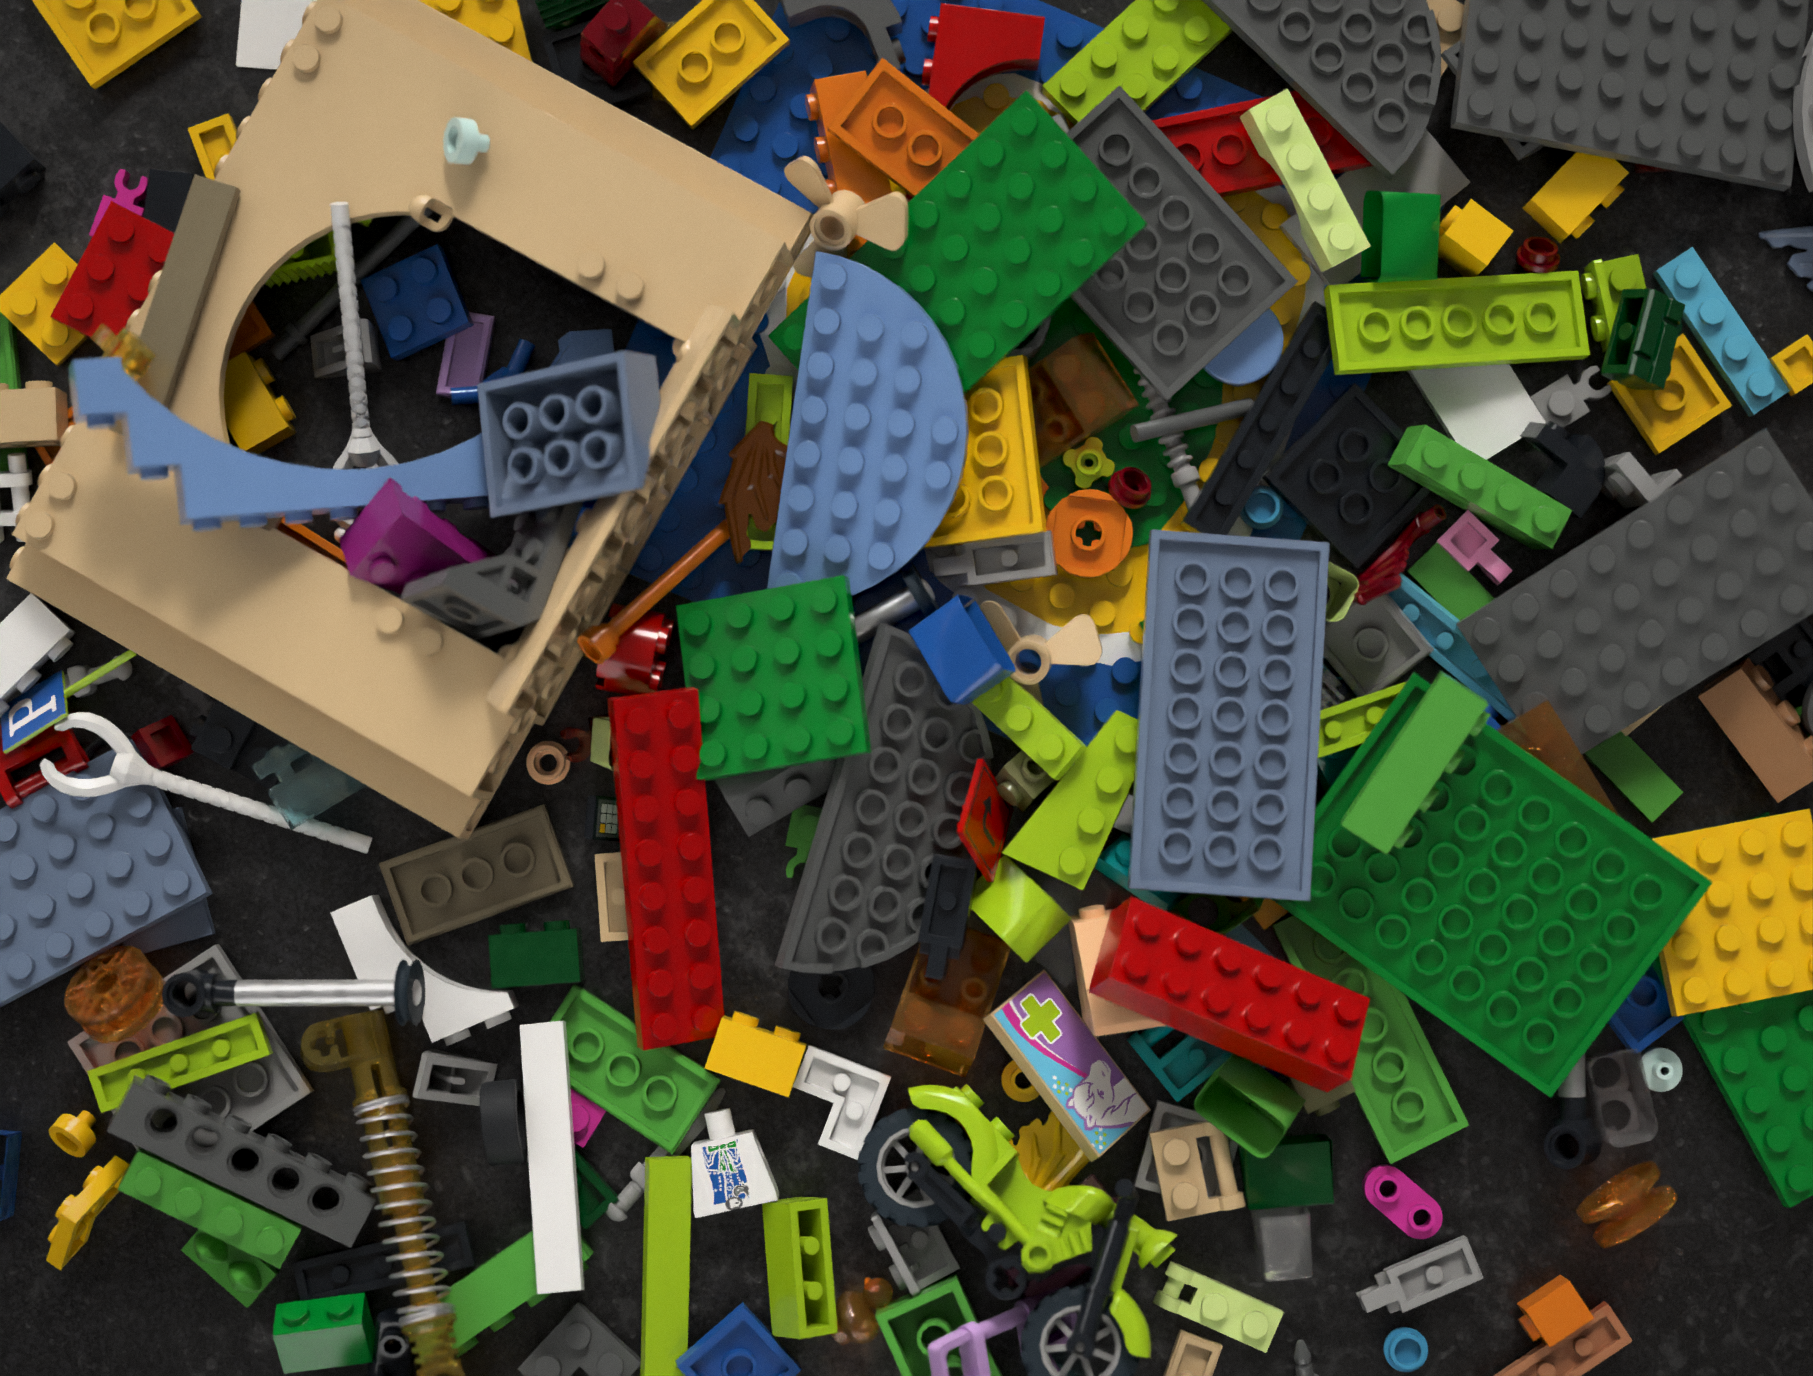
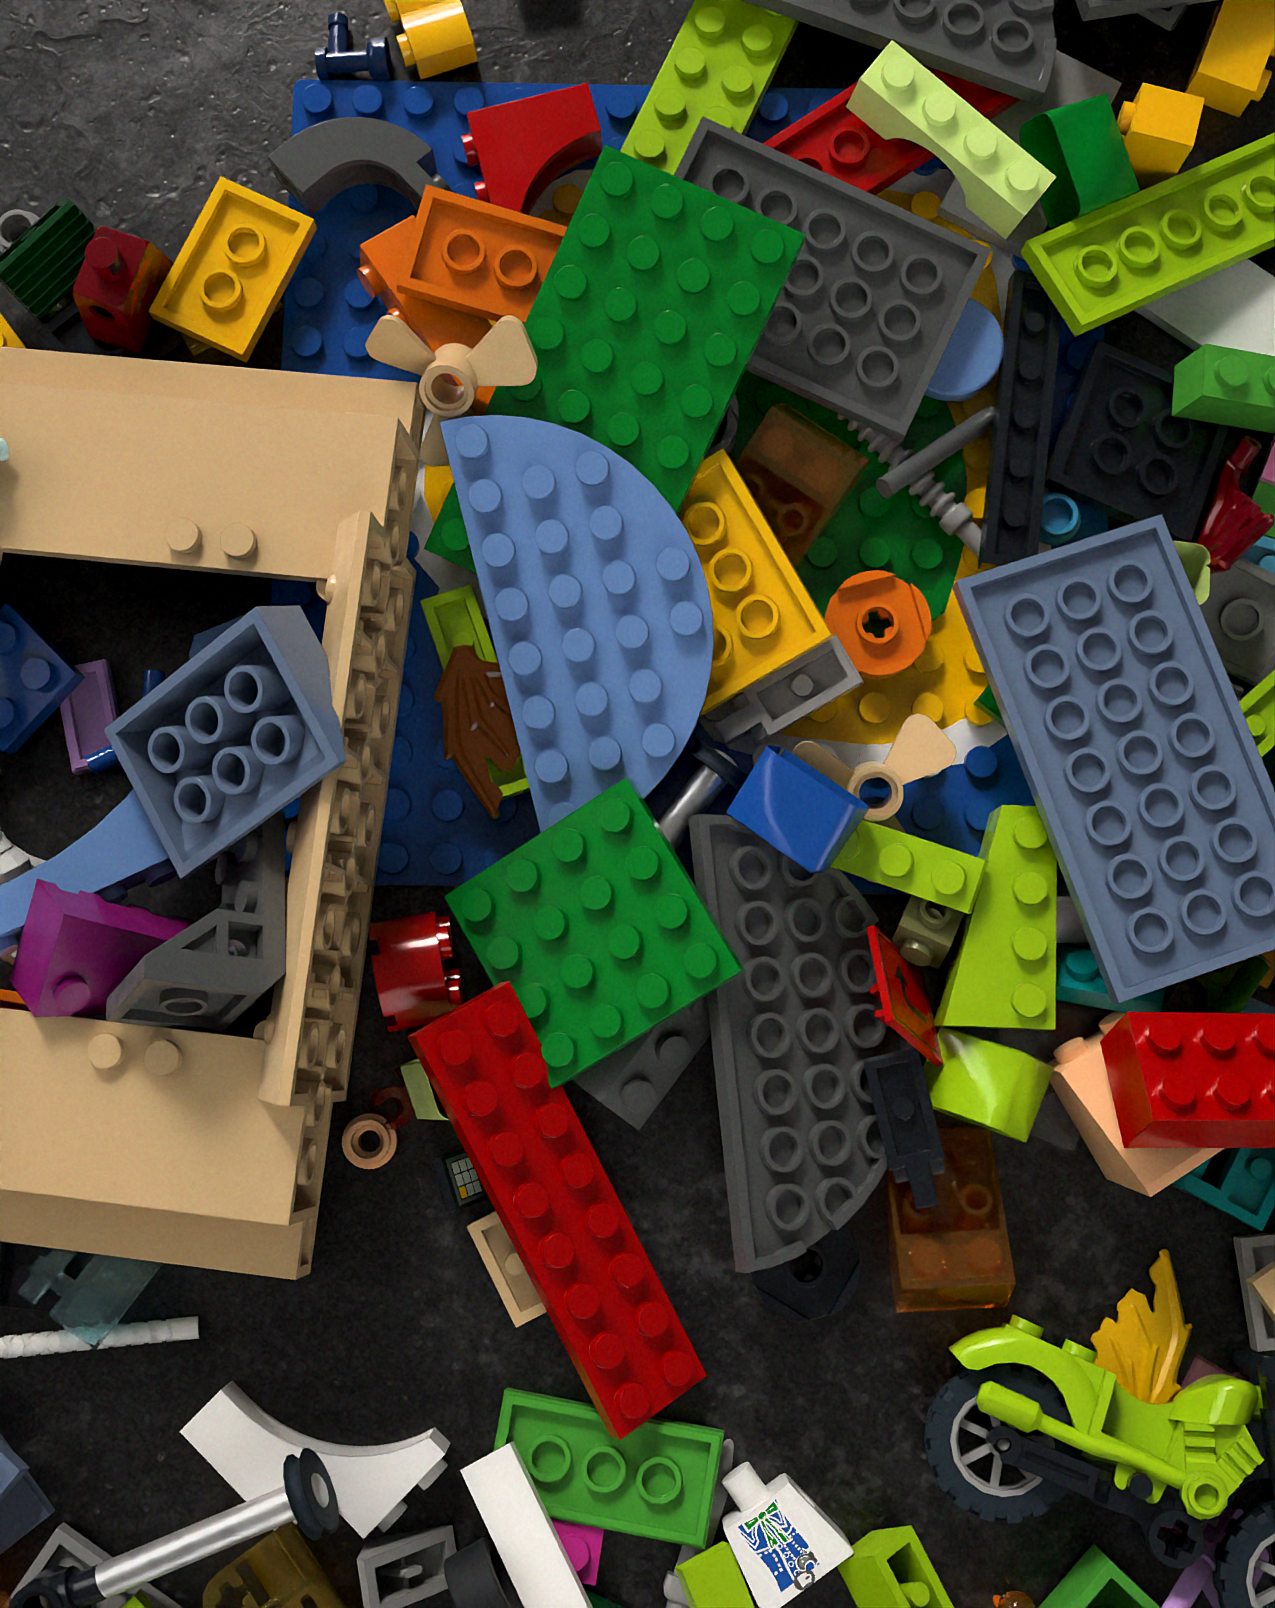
camera: 25 degrees left, 5 degrees down
dark tan tile [379,804,575,946] -> none
dark green brick [488,920,585,989] -> none
orange piece [577,518,730,664] -> none
yellow brick [705,1011,807,1097] -> none
bright green plate [785,805,823,878] -> none
white plate [793,1045,891,1160] -> none
light grey bracket [868,1188,960,1297] -> none
tile [983,969,1151,1162] -> none
yellow plate [1001,1060,1040,1102] -> none
lime plate [1063,437,1115,489] -> none
dark red plate [1108,467,1151,509] -> none
dark red plate [1516,237,1560,273] -> none

